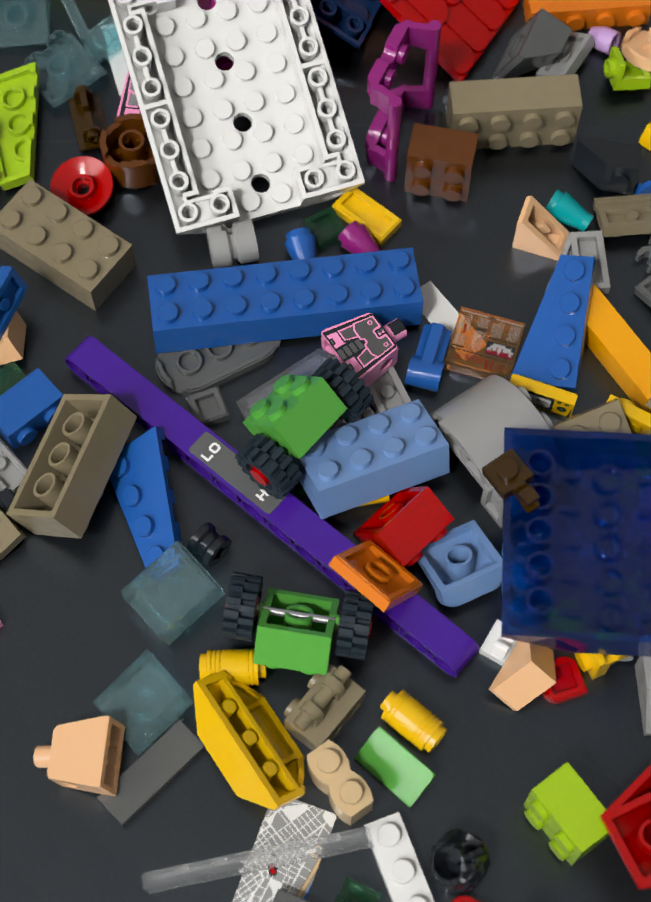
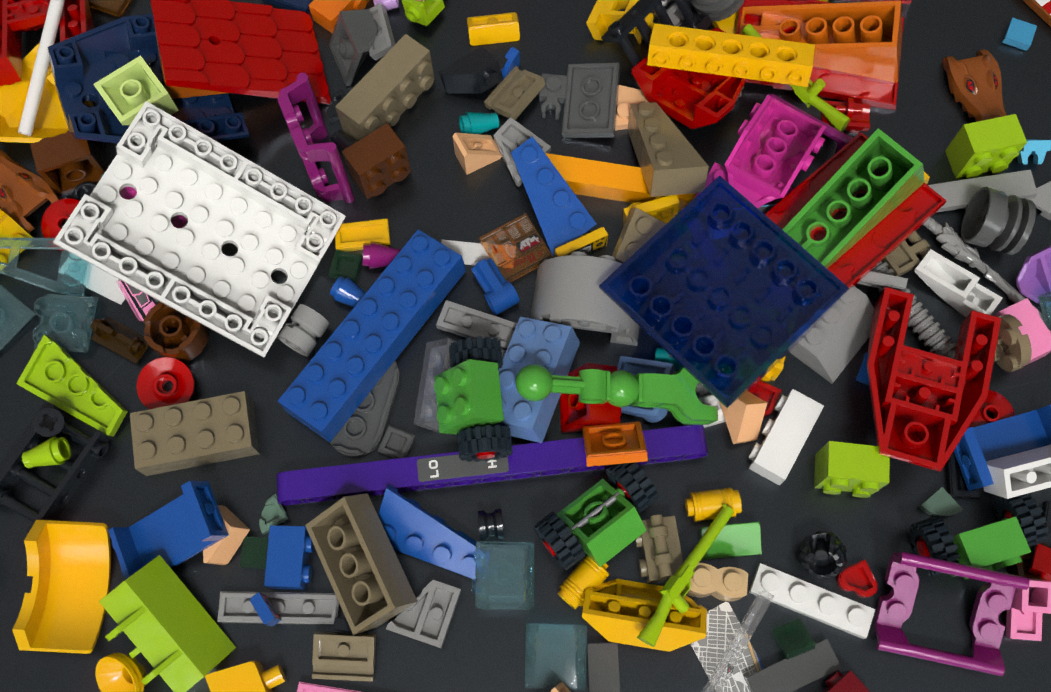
camera: 45 degrees left, 5 degrees up
torso [321,313,407,387] -> none
dark brown plate [482,448,540,514] -> none
none -> sand green tile [259,494,290,535]
none -> light grey wing [386,580,462,649]
none -> bright green piece [515,362,718,425]
none -> lime piece [637,503,734,647]
none -> white brick [748,389,824,486]

